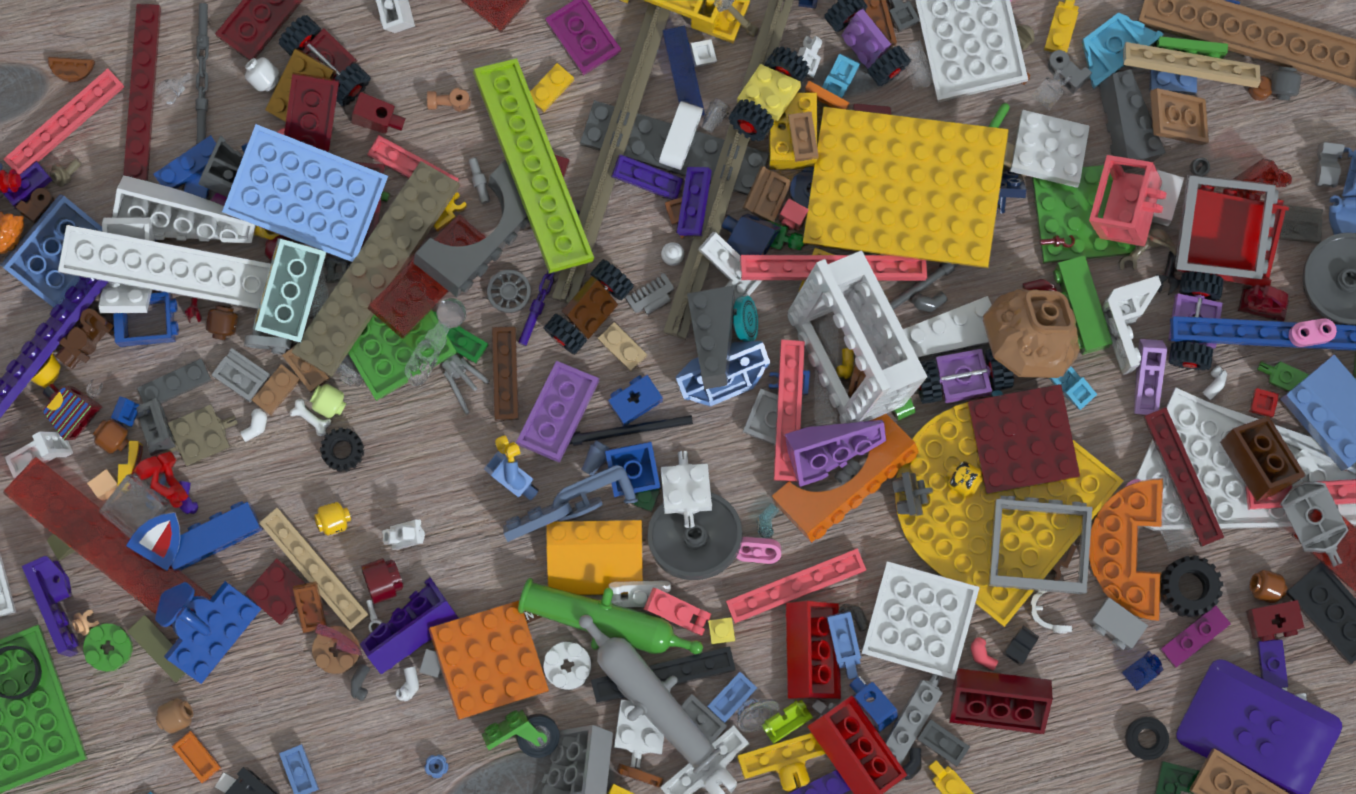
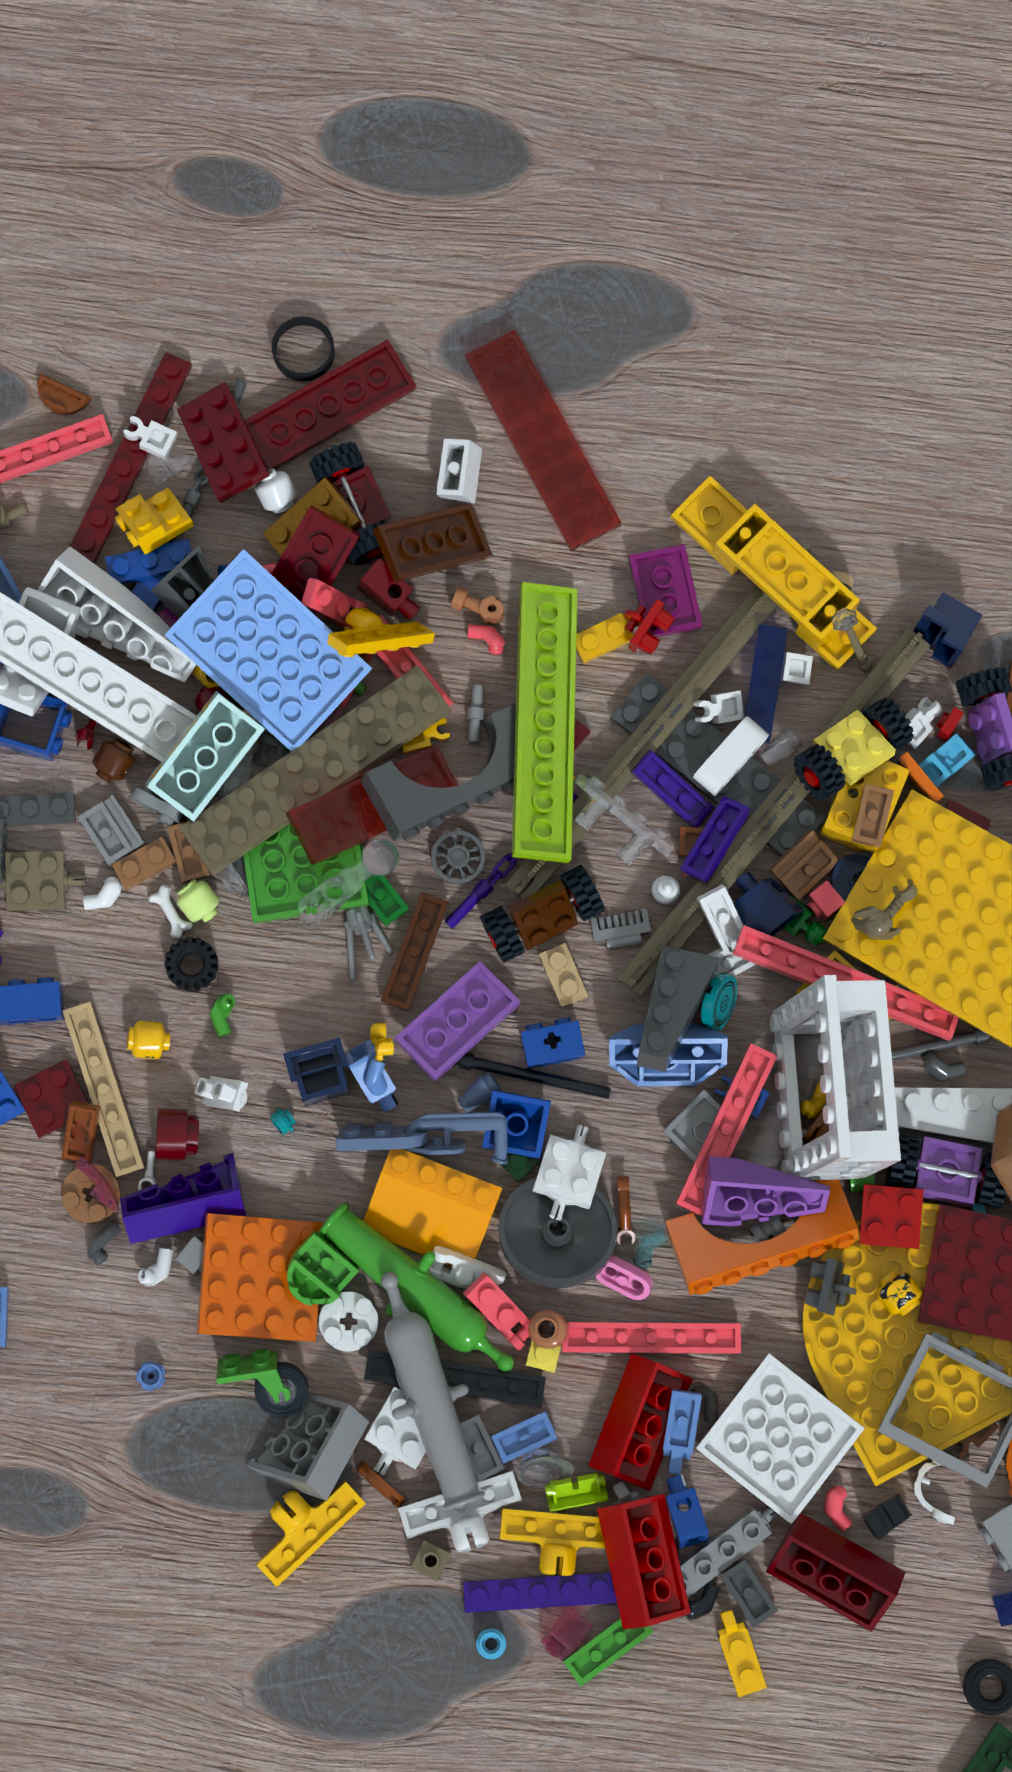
camera: 20 degrees right, 0 degrees up
none -> yellow plate [114,487,194,555]
none -> white plate [123,416,178,460]
none -> dark red plate [177,382,270,503]
none -> bright green arm [209,993,236,1038]
none -> teal plate [270,1108,296,1135]
none -> dark blue plate [283,1037,350,1106]
none -> bright green slope [287,1231,359,1306]
none -> coral plate [301,578,367,628]
none -> yellow plate [327,607,435,657]
none -> reddish brown plate [373,503,492,583]
none -> coral arm [467,624,505,655]
none -> nougat head [528,1310,569,1349]
none -> clear plate [574,773,674,865]
none -> dark orange arm [616,1176,635,1244]
none -> red hips [623,599,675,655]
none -> white plate [693,690,744,724]
none -> dark tan piece [851,879,918,940]
none -> red plate [859,1183,924,1249]
none -> red plate [936,707,964,743]

